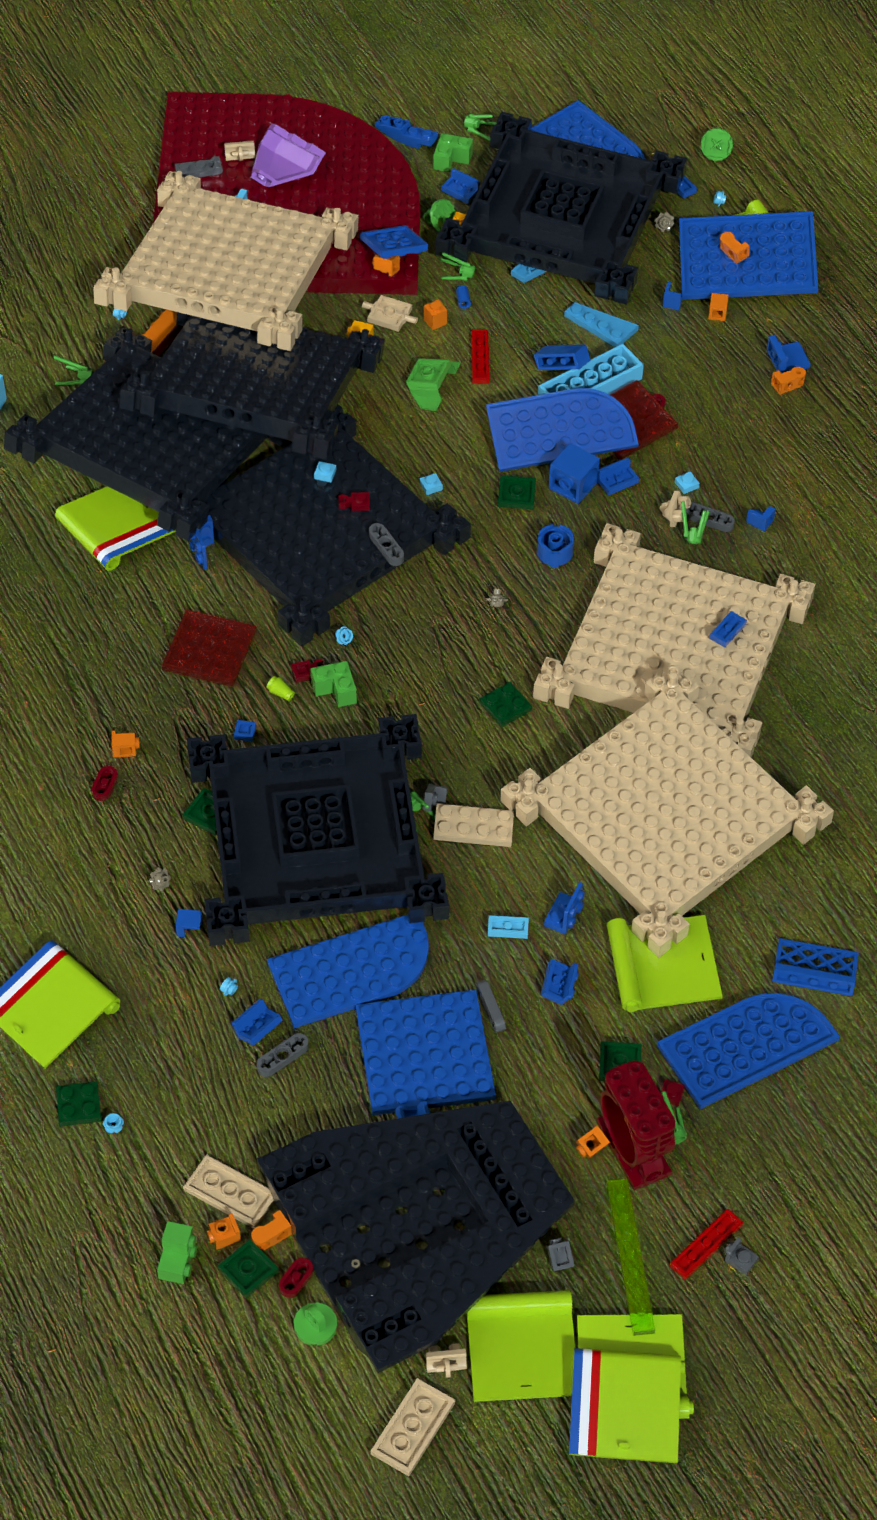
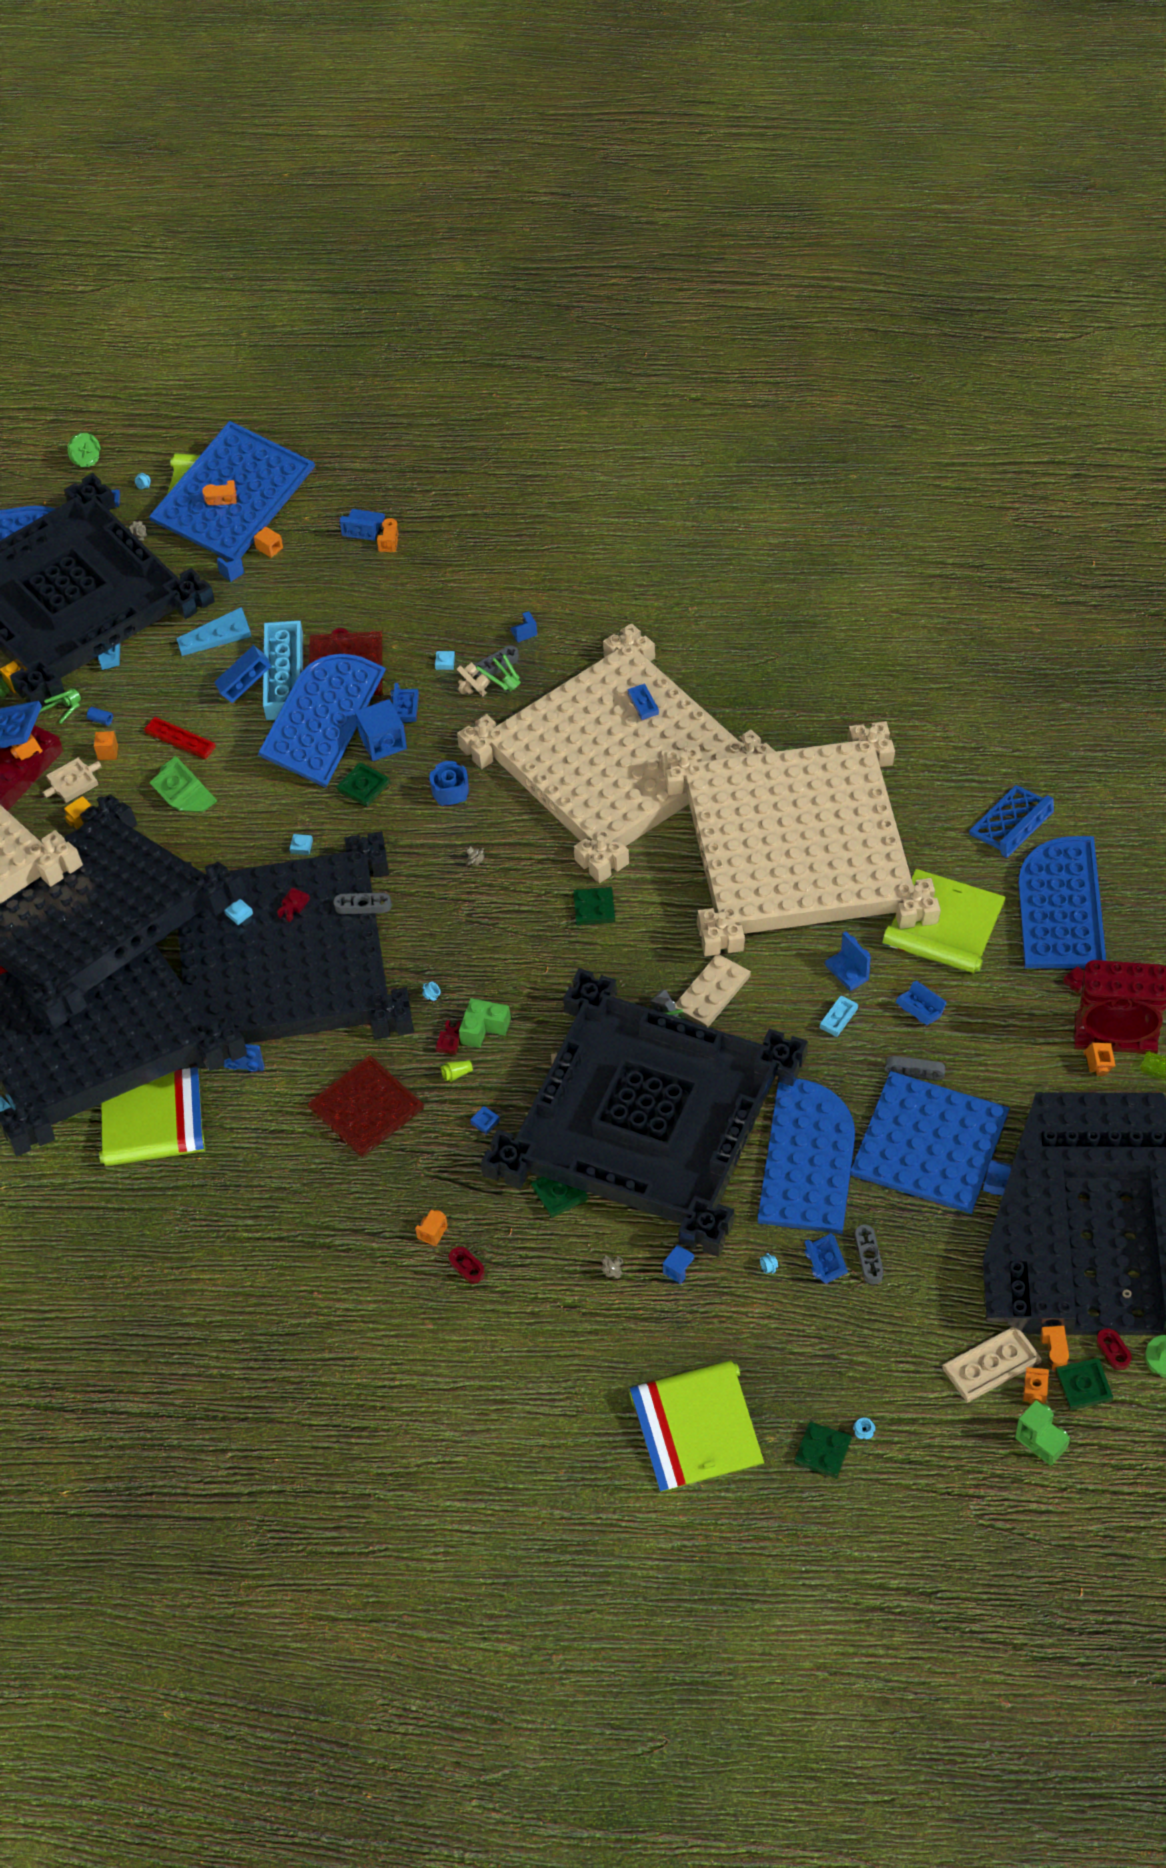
camera: 55 degrees left, 0 degrees up
dark green plate [599,1041,642,1082] -> none

